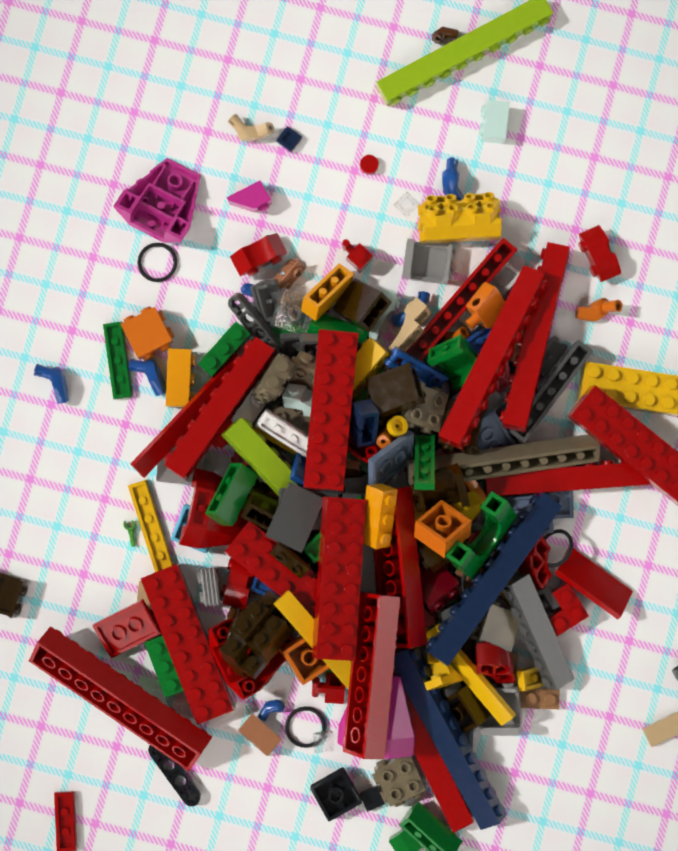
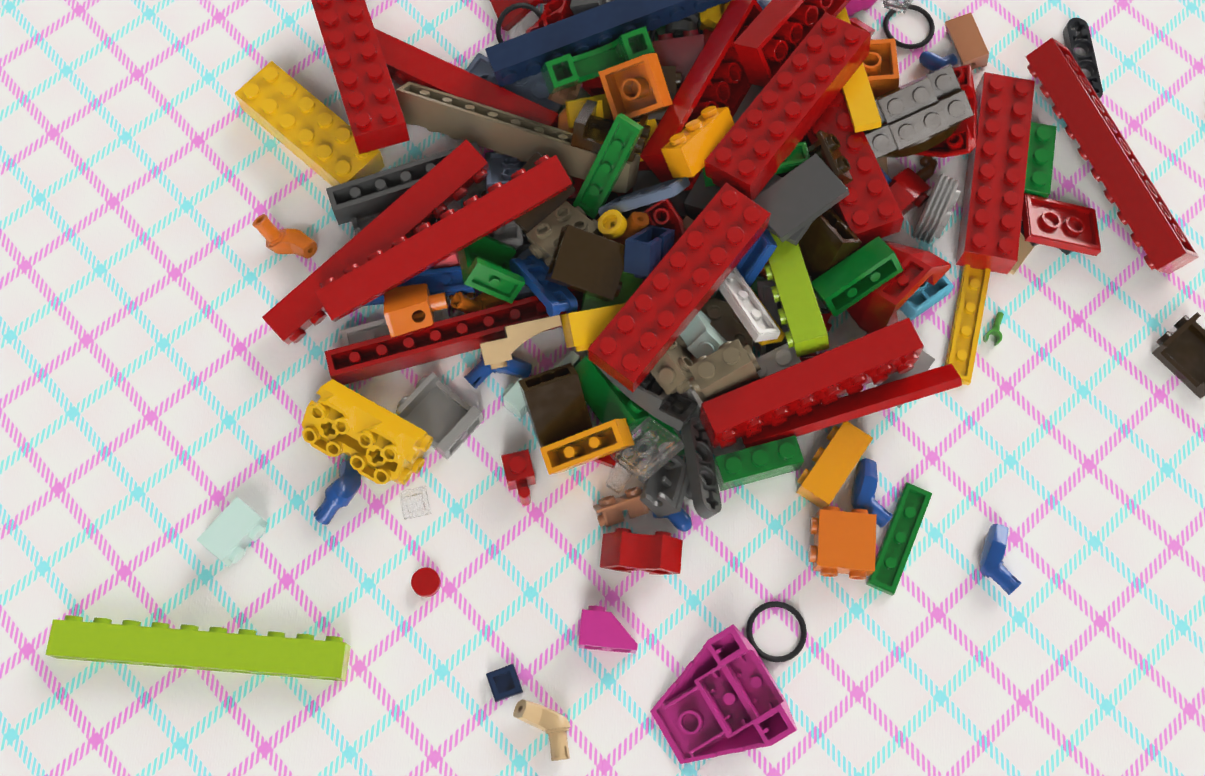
camera: 145 degrees left, 15 degrees down
reddish brown arm [432,27,459,43] -> none
red brick [578,225,621,282] -> none

